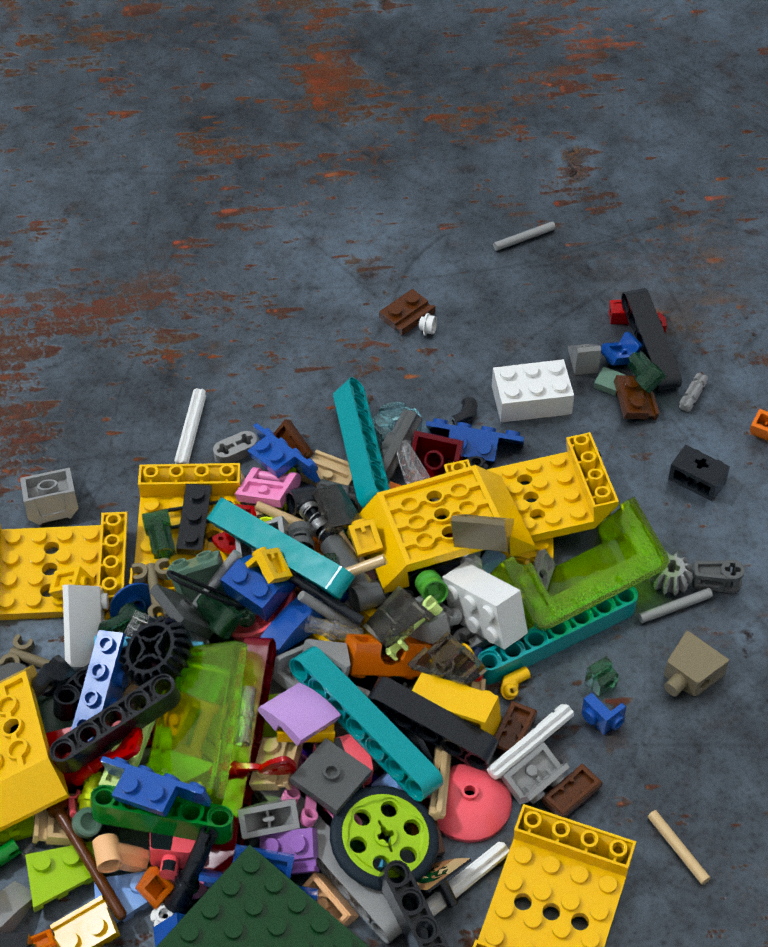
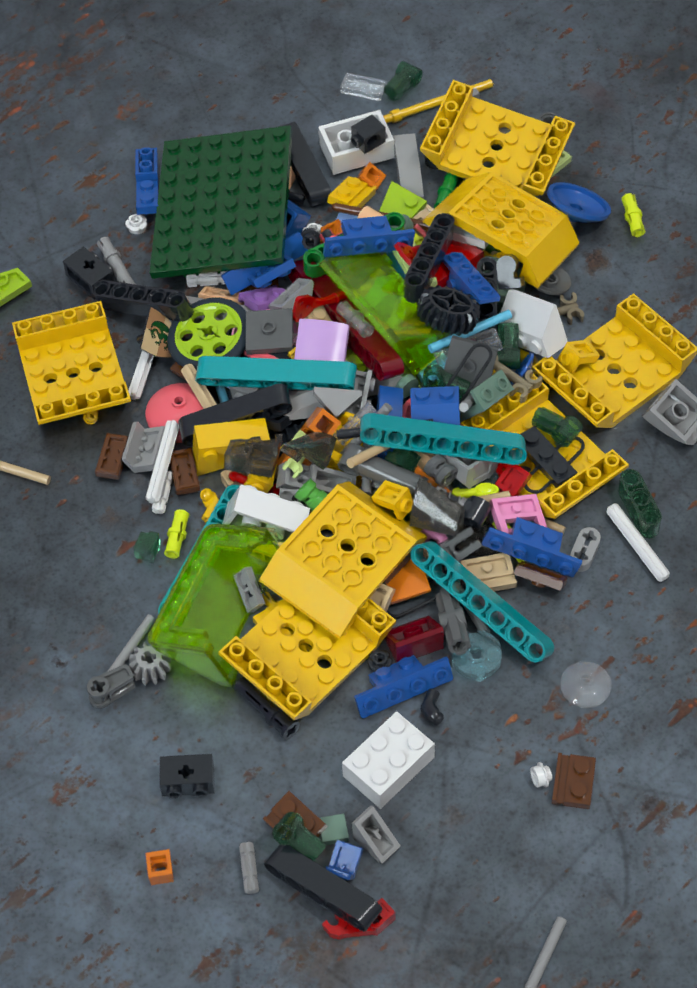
camera: 145 degrees right, 5 degrees up
yellow bracket [245,547,293,584] -> none
clear slope [397,440,430,484] -> none
dark tan slope [451,514,514,552] -> none
blue bracket [581,693,626,735] -> none
dark tan torso [664,630,729,696] -> none
none -> neon yellow pin [164,509,190,559]
none -> clear dish [560,661,612,708]
none -> clear green beam [618,469,662,539]

